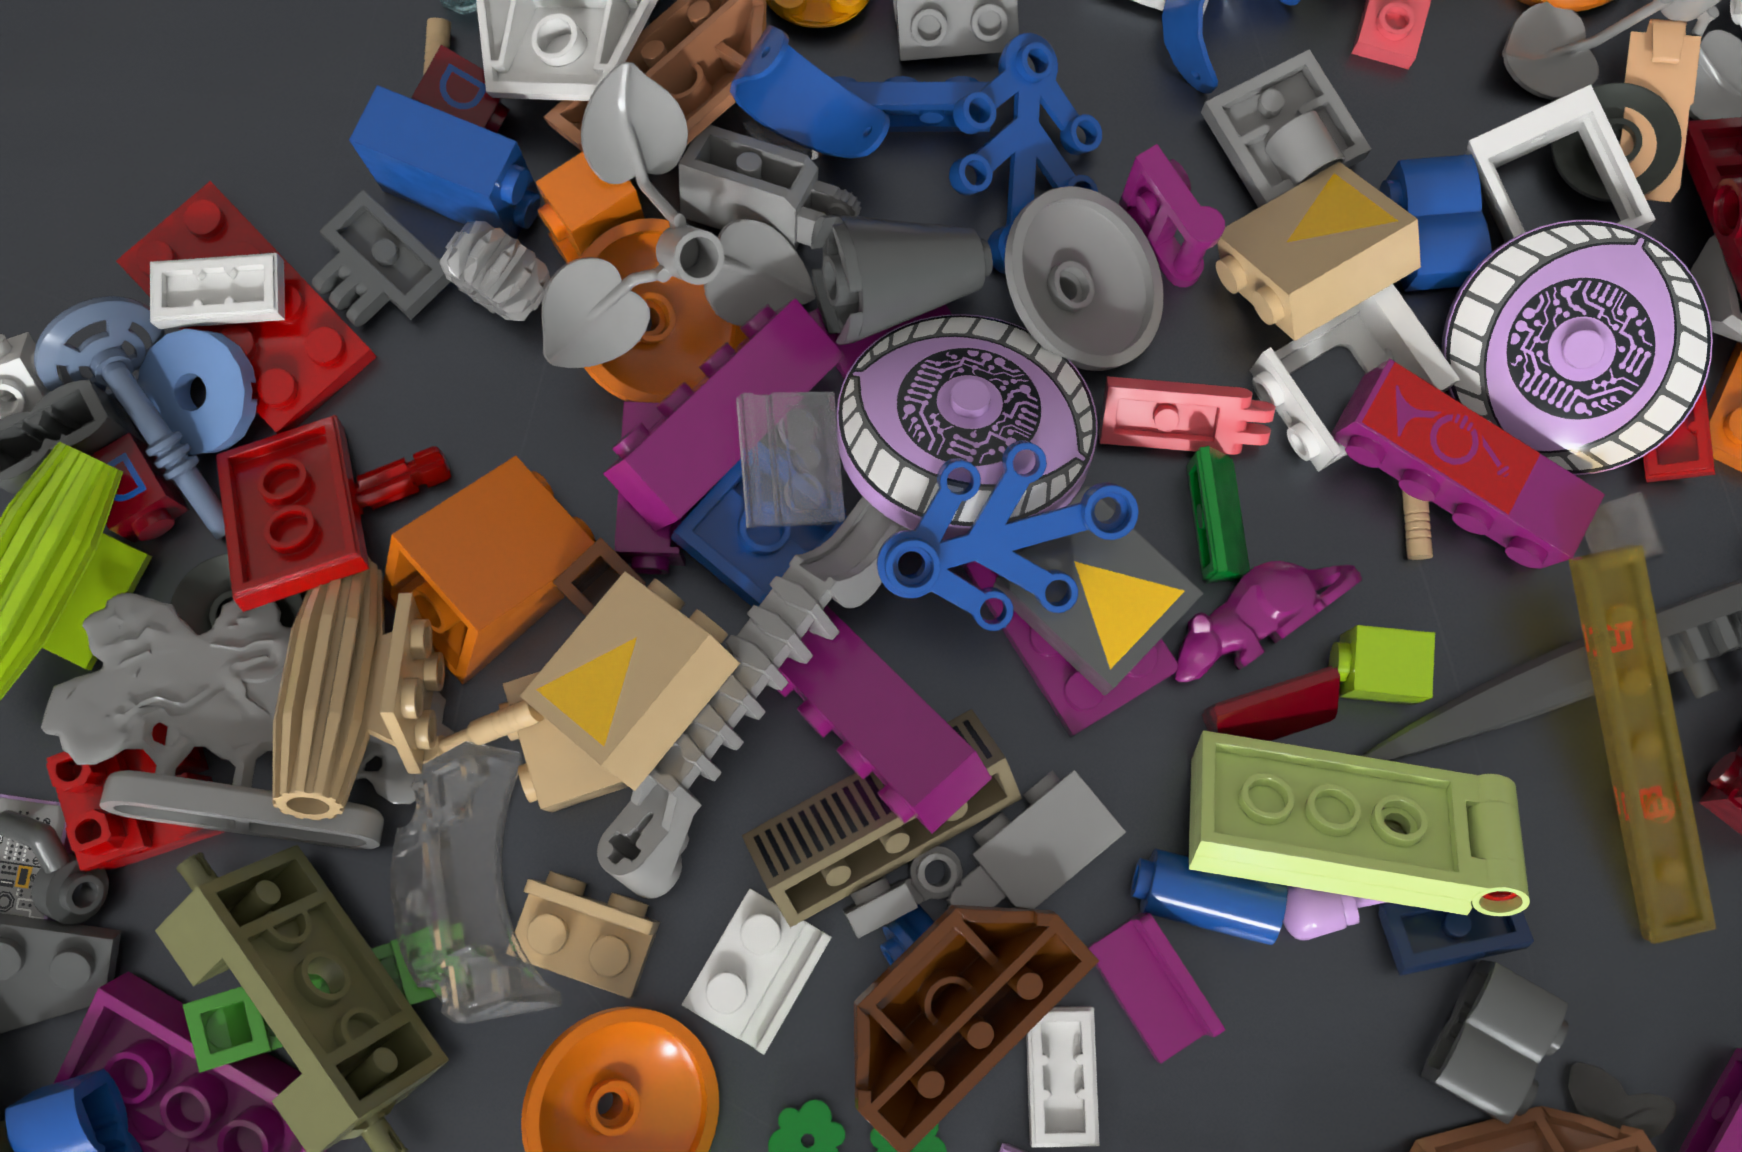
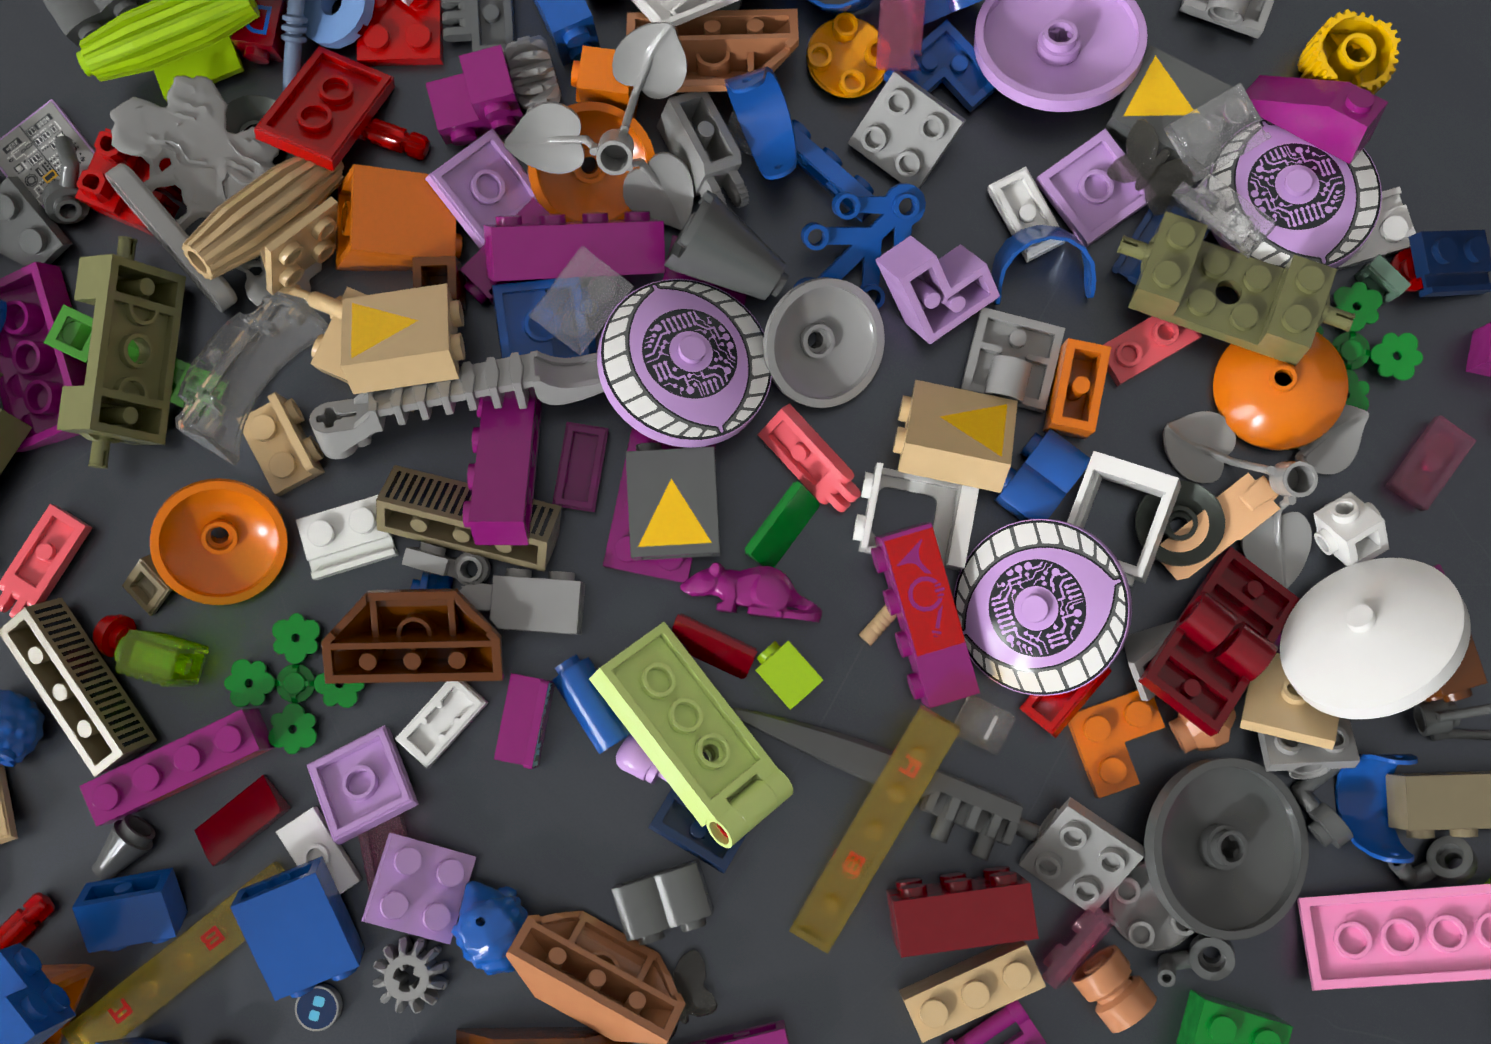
camera: 50 degrees right, 5 degrees up
blue plant [877,440,1139,631] -> none
magenta plate [1118,144,1225,287] -> none
none -> lavender tile [425,128,538,249]
none -> magenta brick [426,45,524,146]
none -> magenta tile [552,422,609,513]
none -> lavender brick [875,236,1000,344]
none -> orange brick [1043,338,1111,440]

